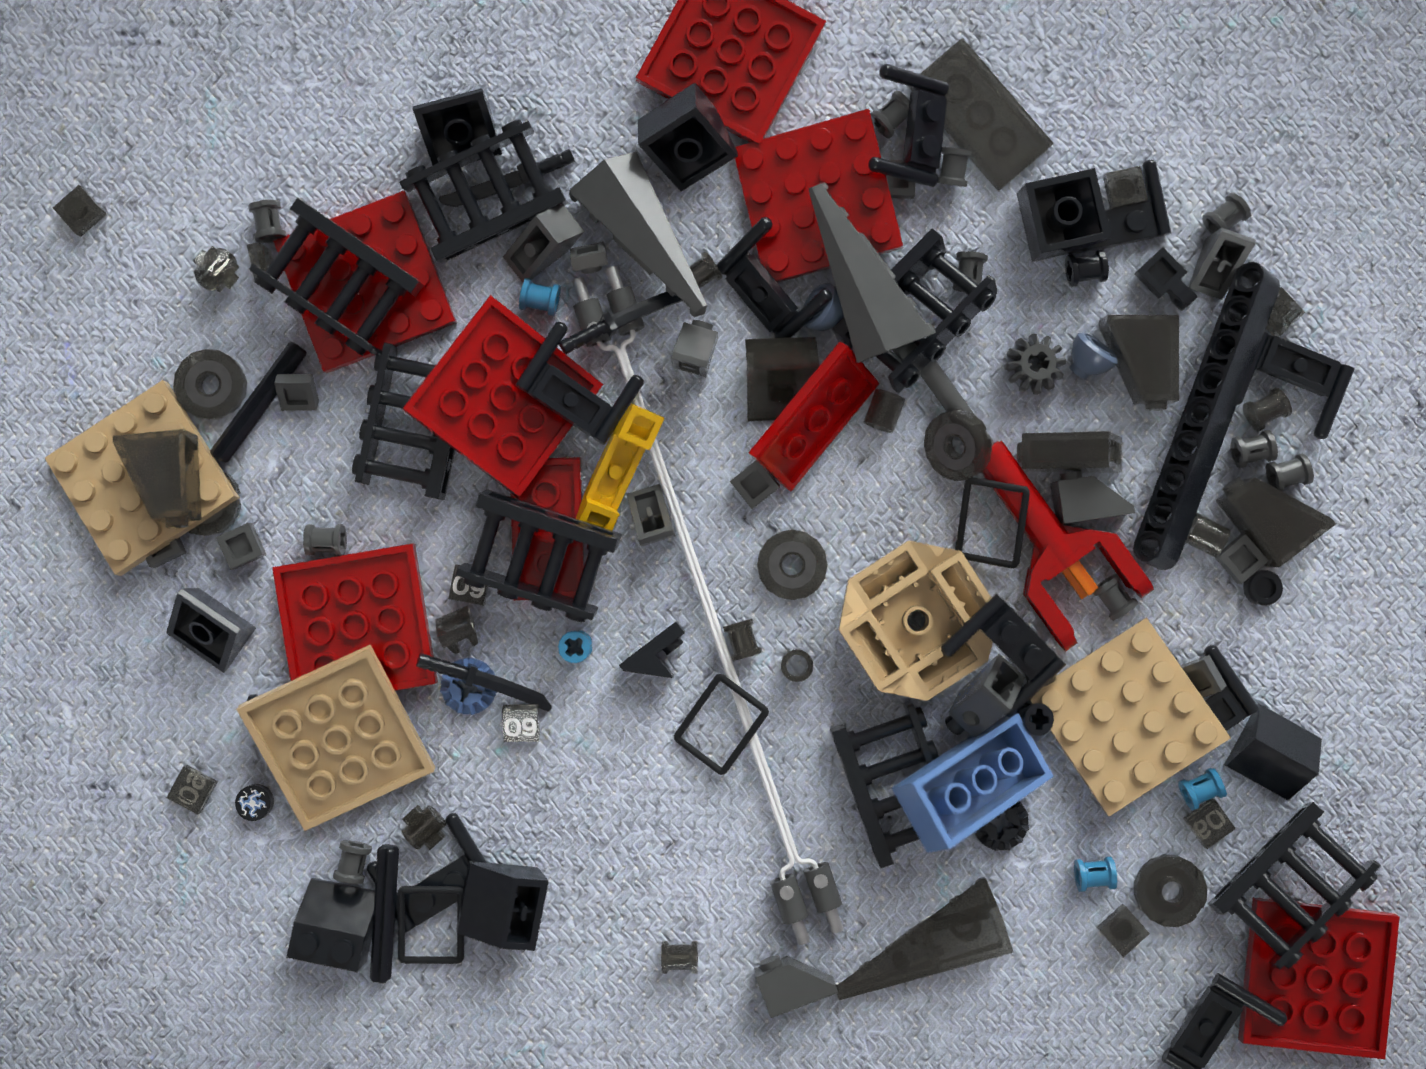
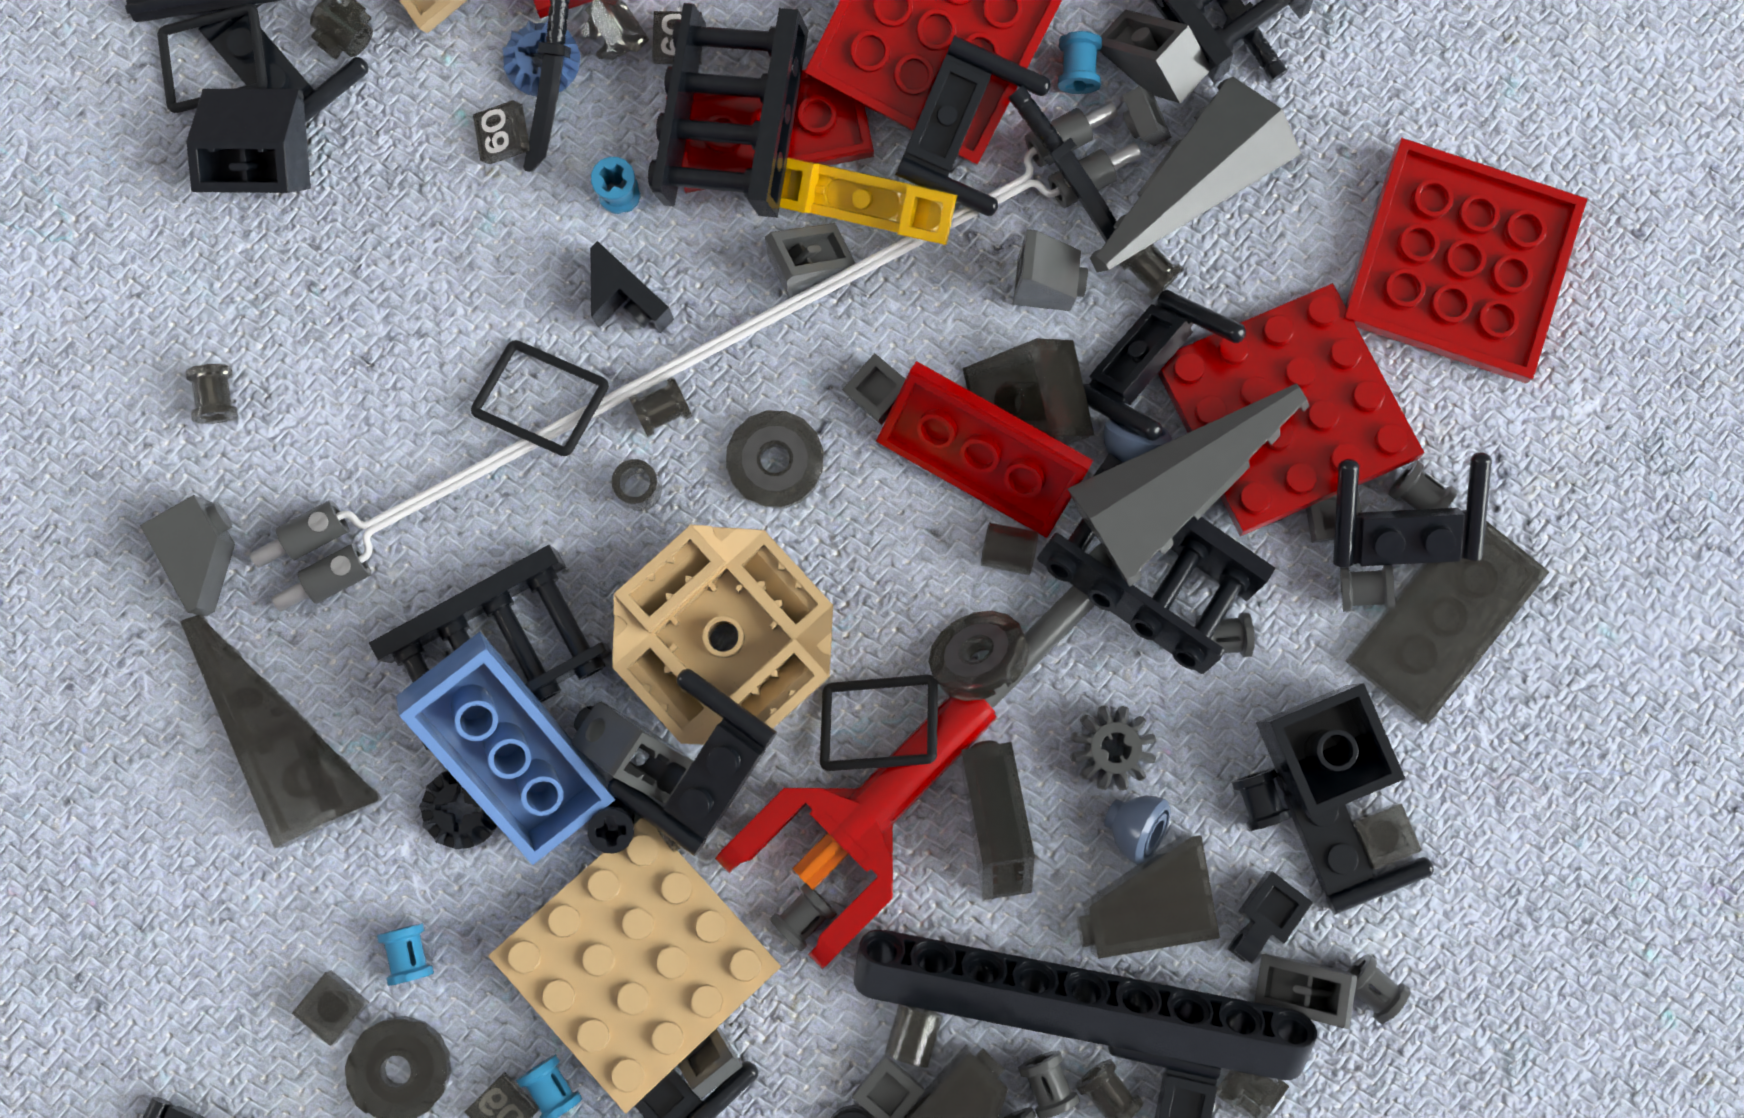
camera: 75 degrees right, 5 degrees down
black slope [638,82,738,192] -> none
dark grey slope [1050,471,1135,524] -> none

